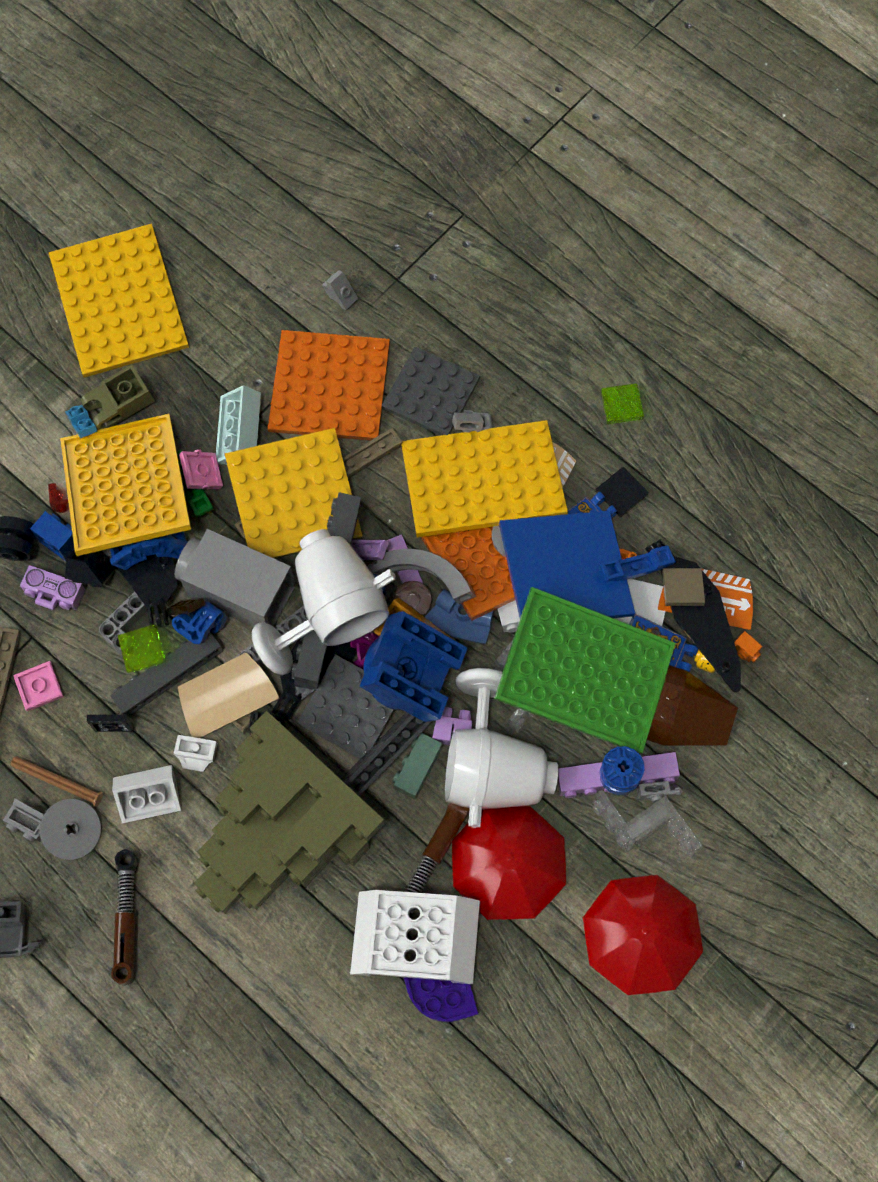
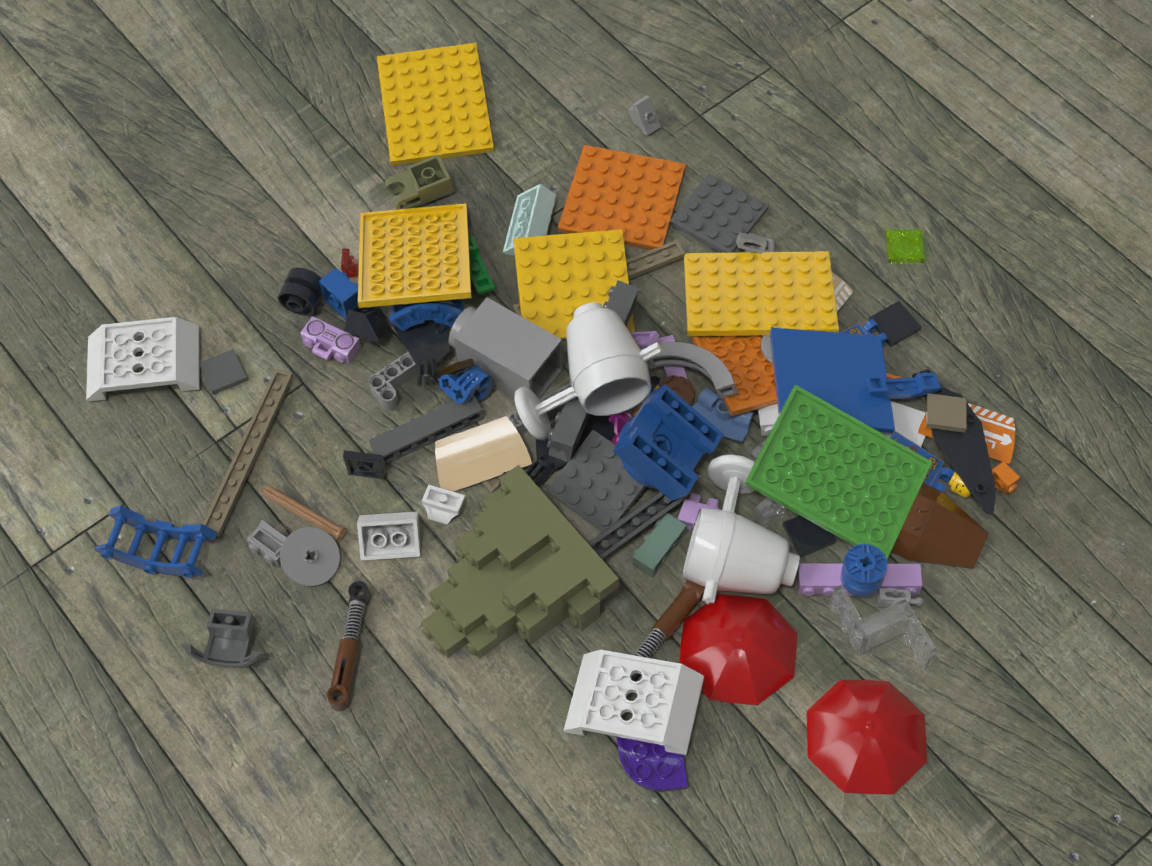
camera: 10 degrees right, 10 degrees down
bright pink tile [13,661,64,711] -> none
dark azure slope [65,405,97,438] -> none
clear neon green plate [118,624,166,673] -> none
bright pink plate [179,450,223,490] -> none
none -> black tile [782,515,836,558]

